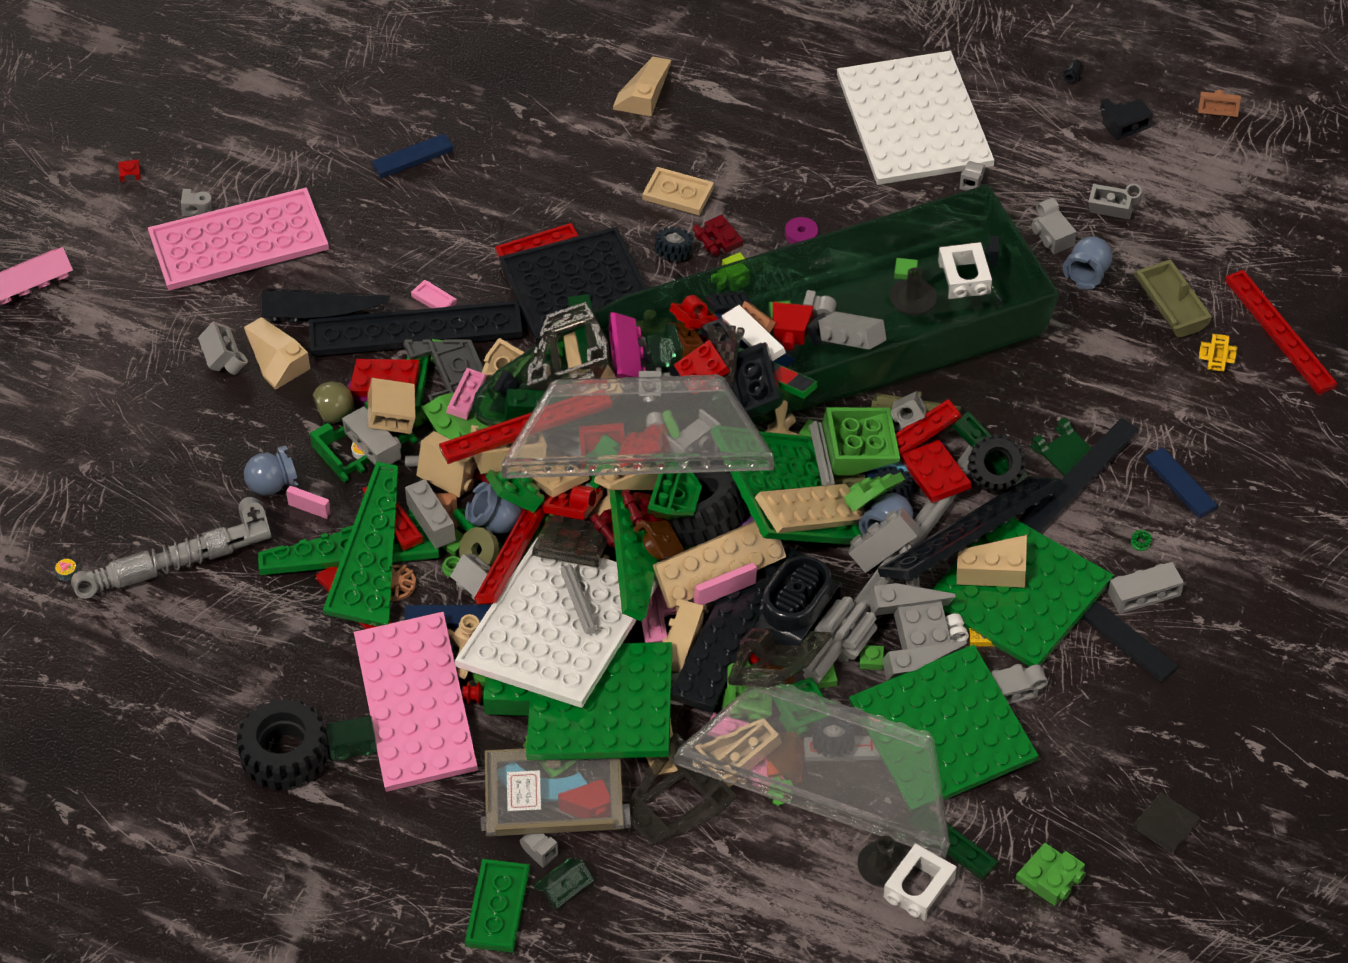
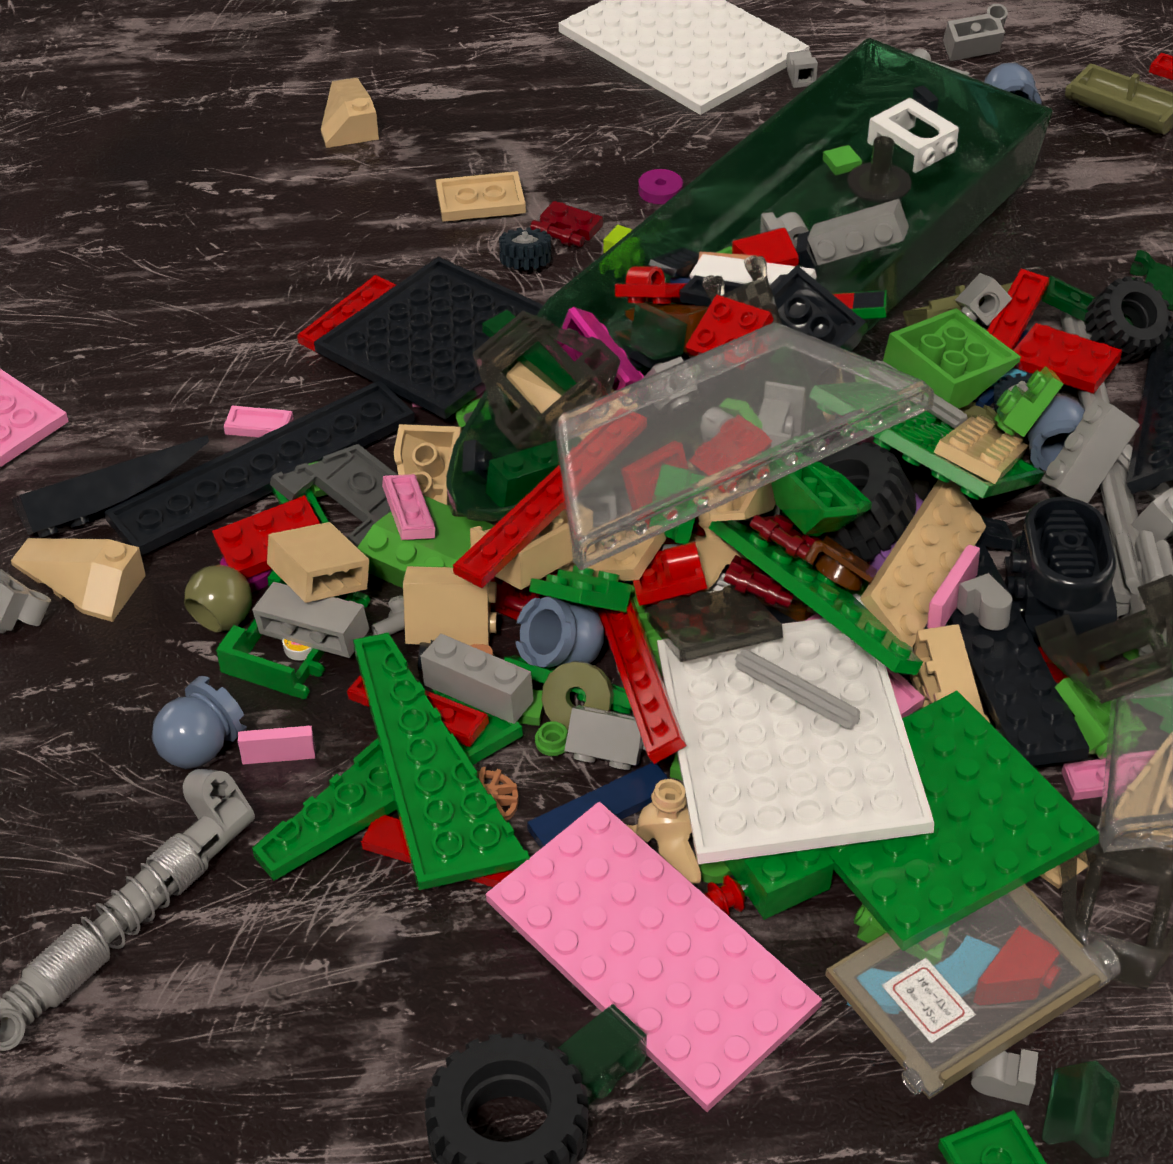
camera: 30 degrees left, 5 degrees down
dark blue tile [372,134,453,178] -> none
none -> light grey leg [957,573,1012,630]

